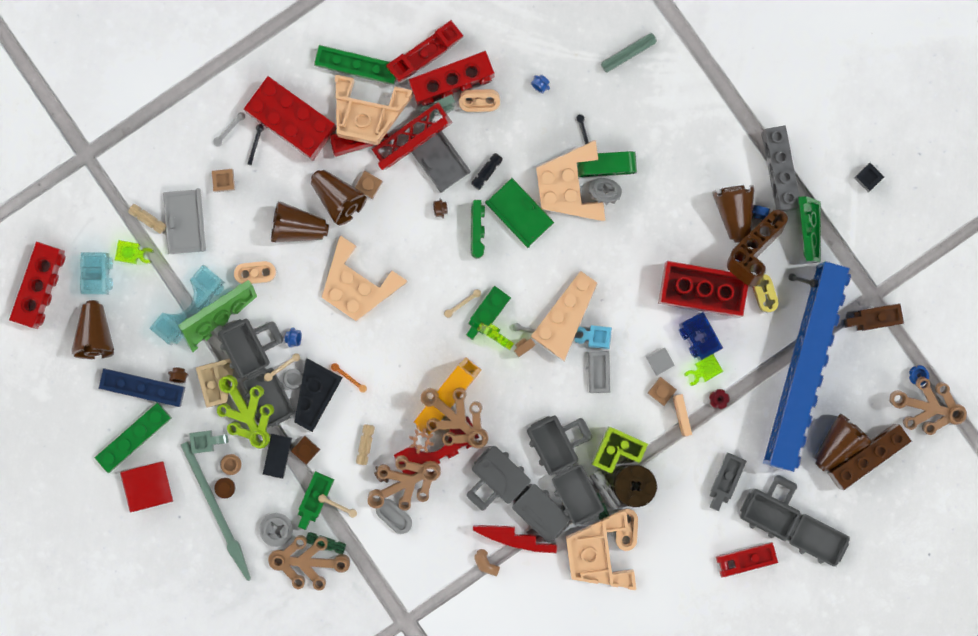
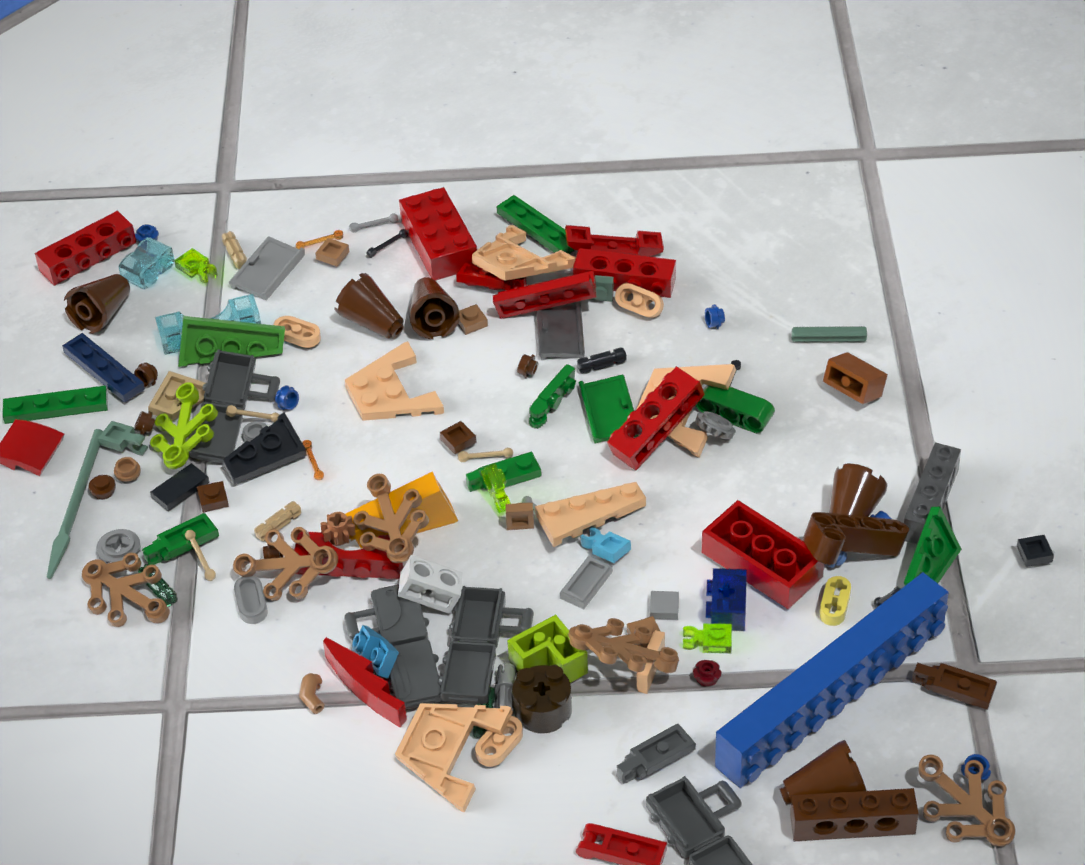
camera: 35 degrees right, 40 degrees down
none -> reddish brown plate [134,411,155,435]
none -> blue plate [135,224,159,246]
none -> clear orange hinge [295,230,344,249]
none -> dark azure slope [352,625,399,678]
none -> white brick [398,555,463,614]
none -> reddish brown plate [439,421,477,454]
none -> medium nougat plant [568,618,679,673]
none -> red brick [607,366,705,471]
none -> dark orange brick [823,352,888,404]

